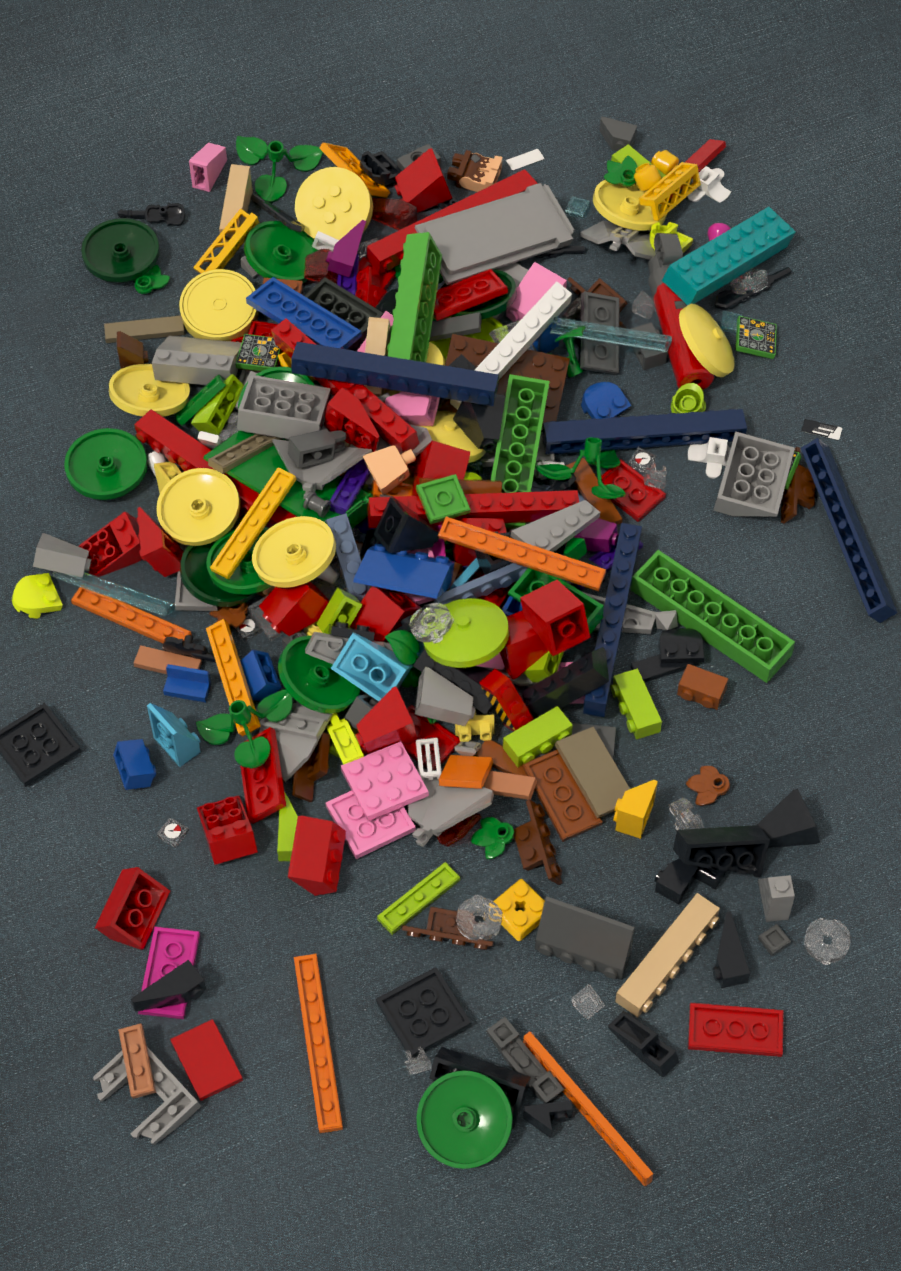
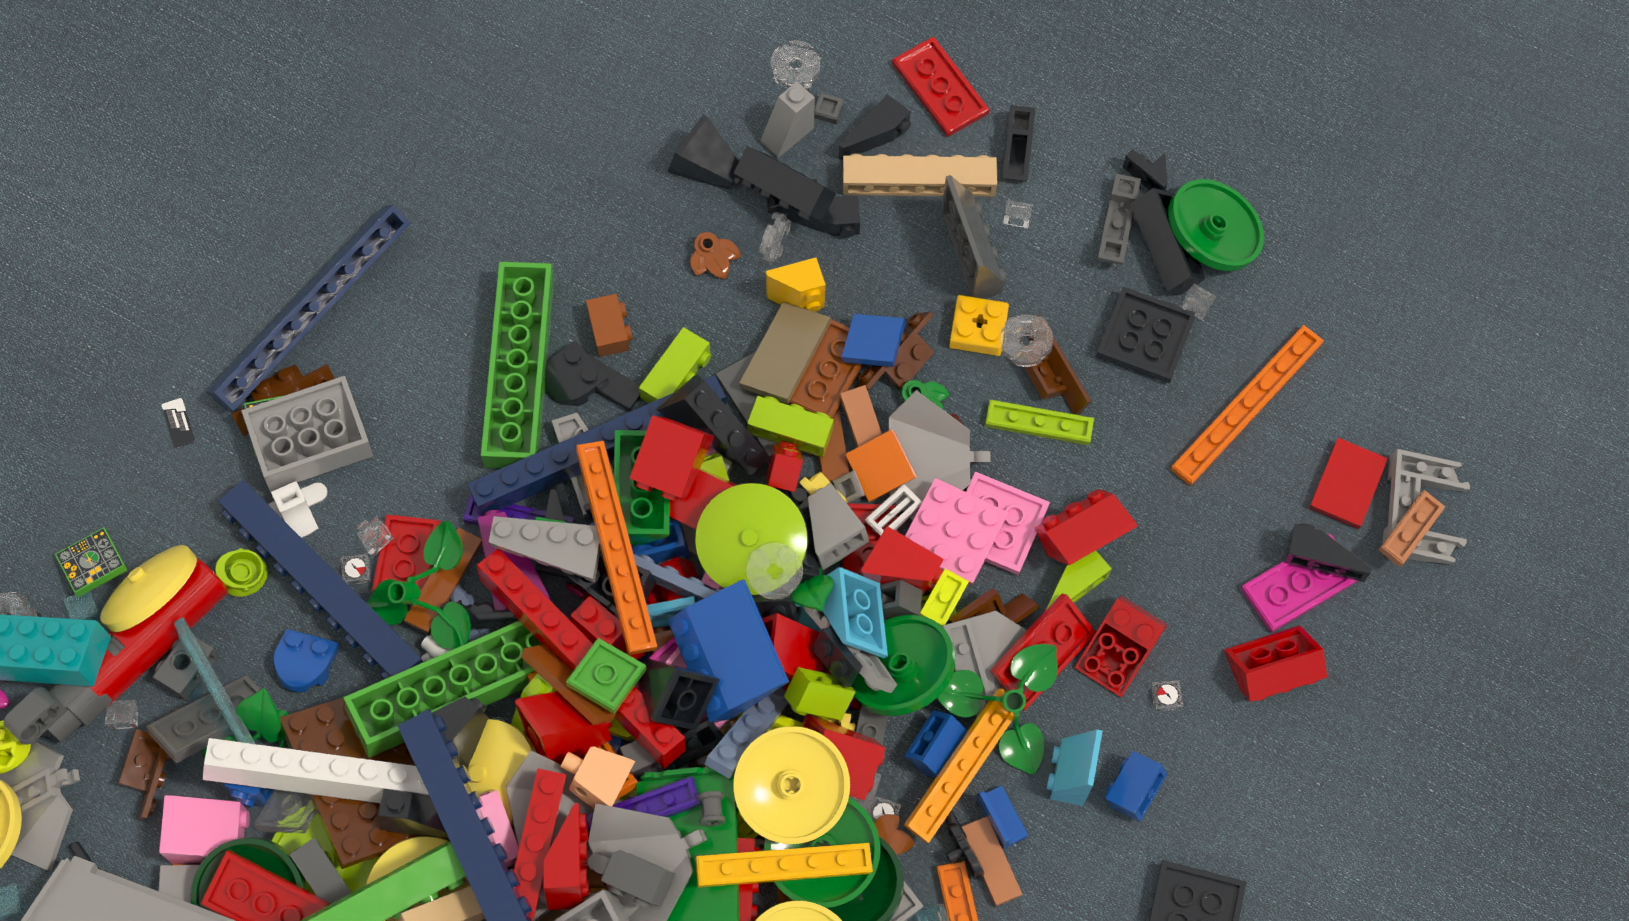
camera: 130 degrees left, 10 degrees up
orange tile [523,1032,653,1187] -> none
clear smoke cone [562,296,581,325] -> none
light grey slope [655,610,678,630] -> none
none -> blue tile [842,314,906,367]

